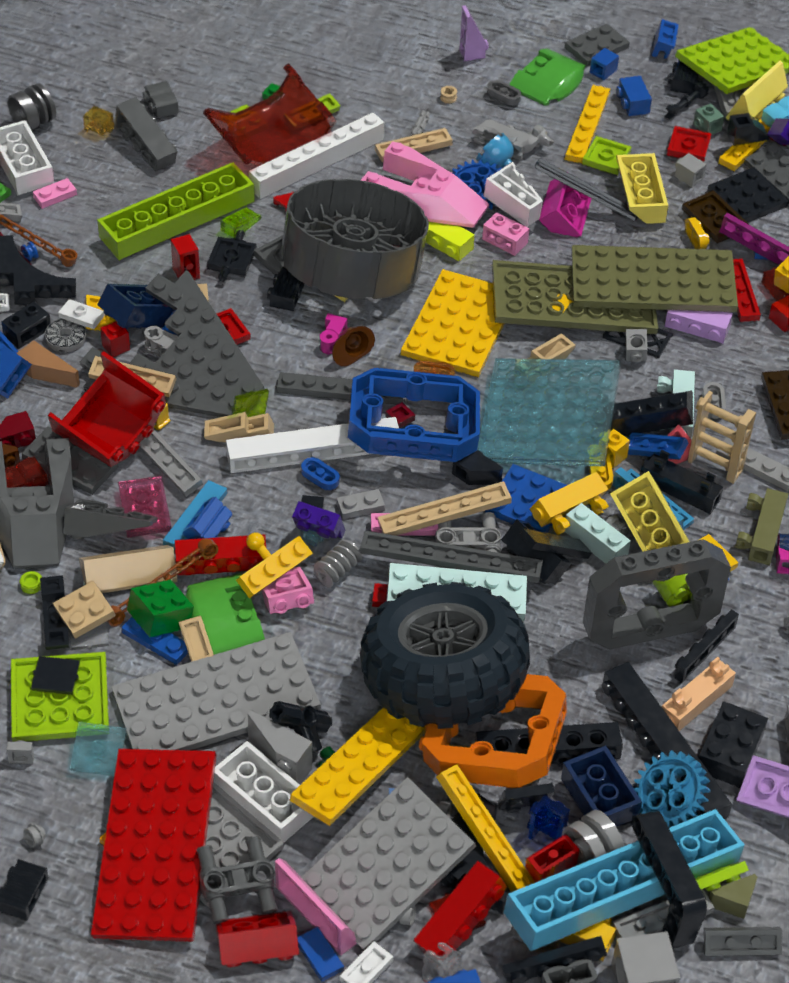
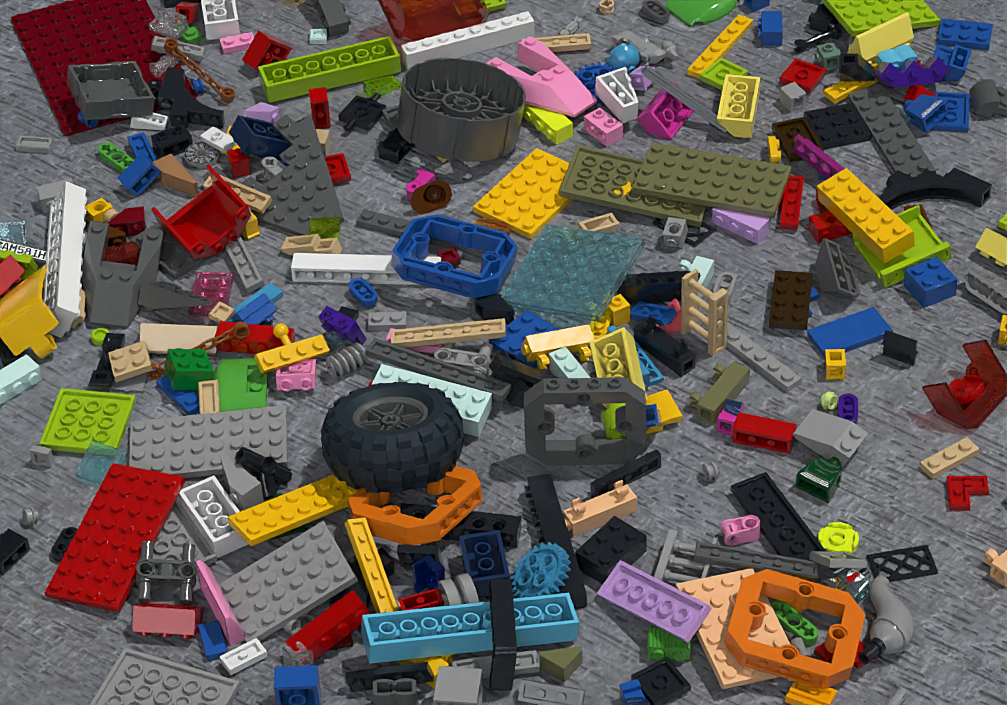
camera: 20 degrees right, 5 degrees down
black piece [31,656,80,695] -> none
lime plate [695,861,749,891] -> none
none -> black plate [51,527,77,562]
none -> tan tile [208,301,235,323]
none -> red brick [242,30,292,70]
none -> lavender slope [243,102,280,123]
none -> light aqua tile [309,29,327,44]
none -> lavender brick [629,66,655,91]

